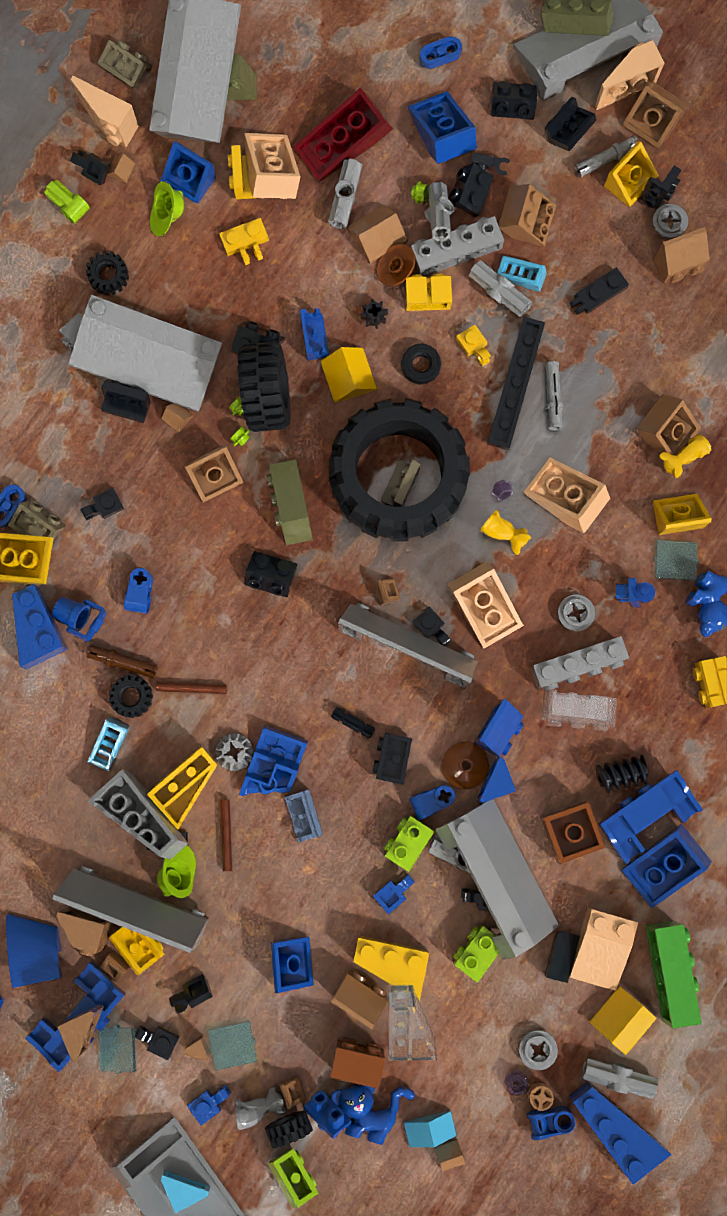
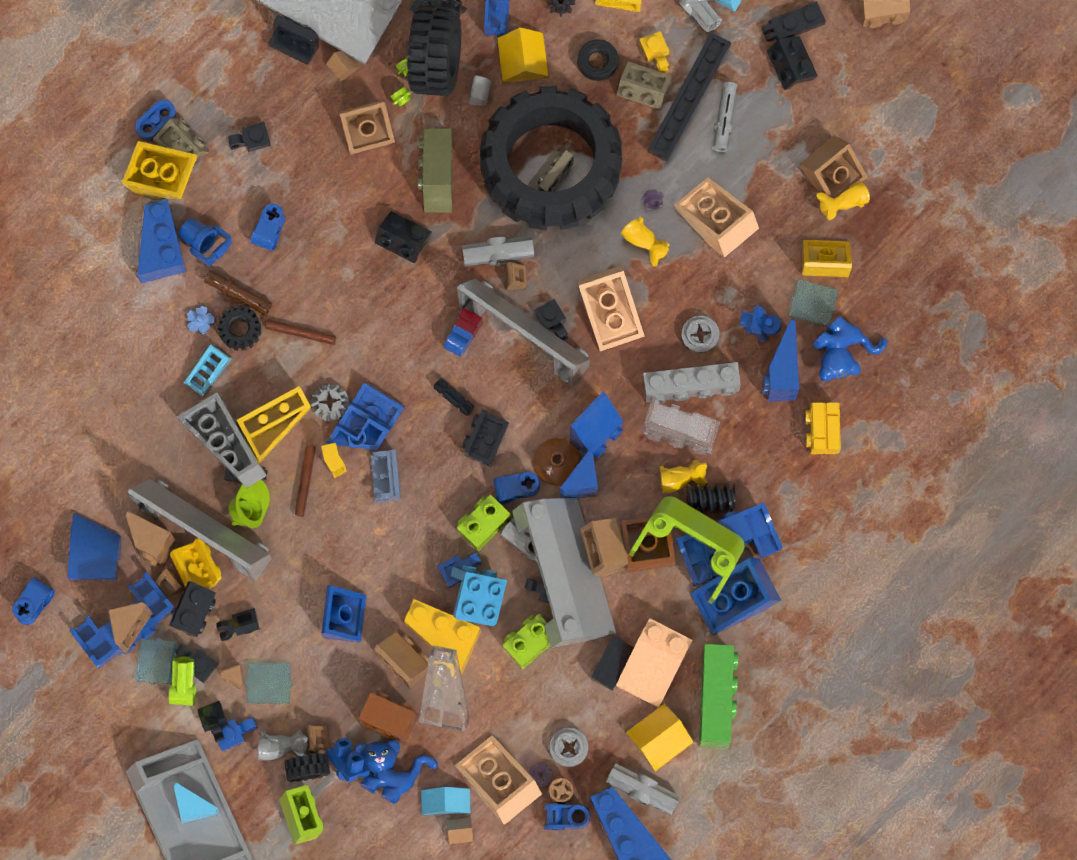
camera: 15 degrees right, 5 degrees down
none -> black bracket [169,581,216,637]
none -> lime piece [169,656,196,706]
none -> medium blue plant [187,306,215,334]
none -> black plate [197,701,228,742]
none -> yellow piece [321,443,347,479]
none -> leg [444,308,483,357]
none -> dark azure bracket [451,564,507,626]
none -> light nougat slope [455,735,542,825]
none -> light grey piece [462,236,534,266]
none -> light grey brick [468,76,492,106]
none -> medium nougat slope [580,518,629,578]
none -> dark tan bracket [617,61,672,109]
none -> lime windscreen [628,496,744,604]
none -> yellow animal [660,460,708,494]
none -> blue slope [762,320,799,402]
none -> black bracket [767,36,818,90]

